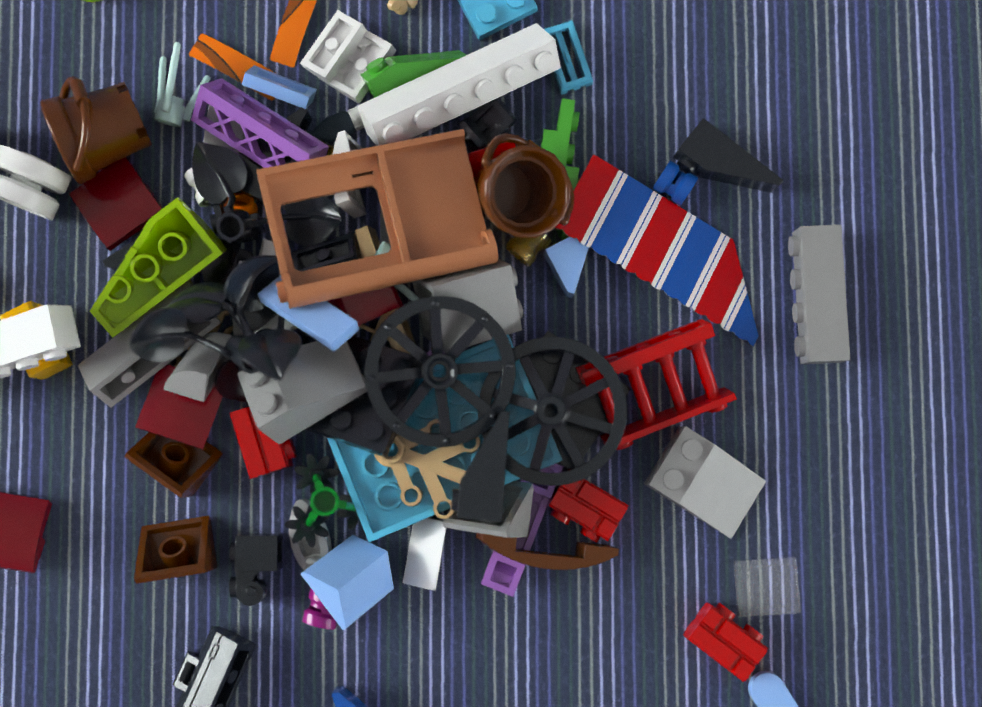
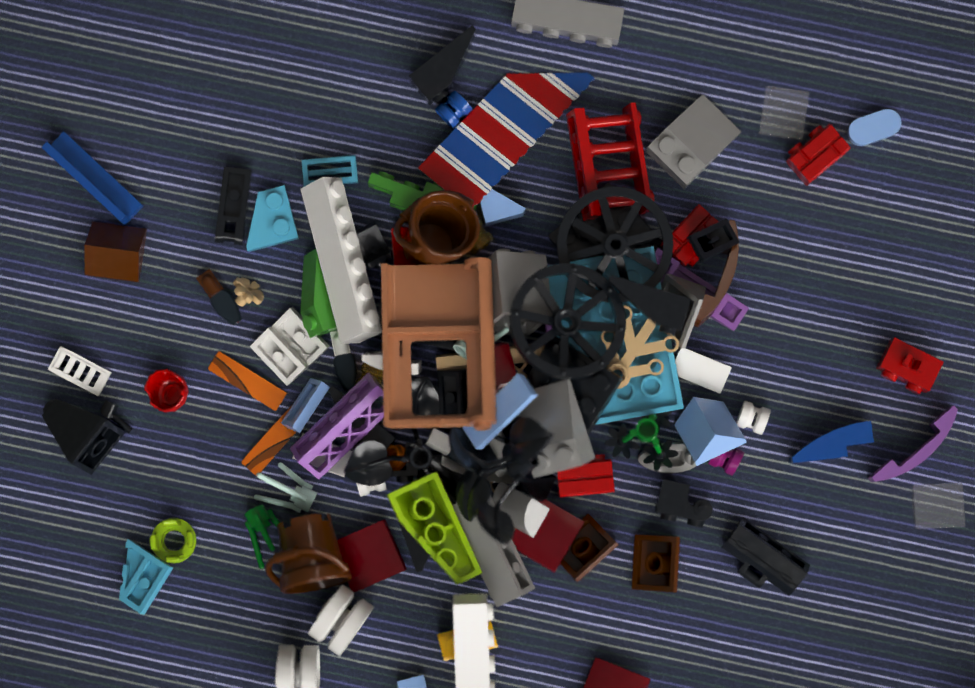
camera: 75 degrees left, 0 degrees up
none -> green plant [244,504,285,569]
none -> black slope [687,218,740,263]
none -> white wheel [736,401,771,435]

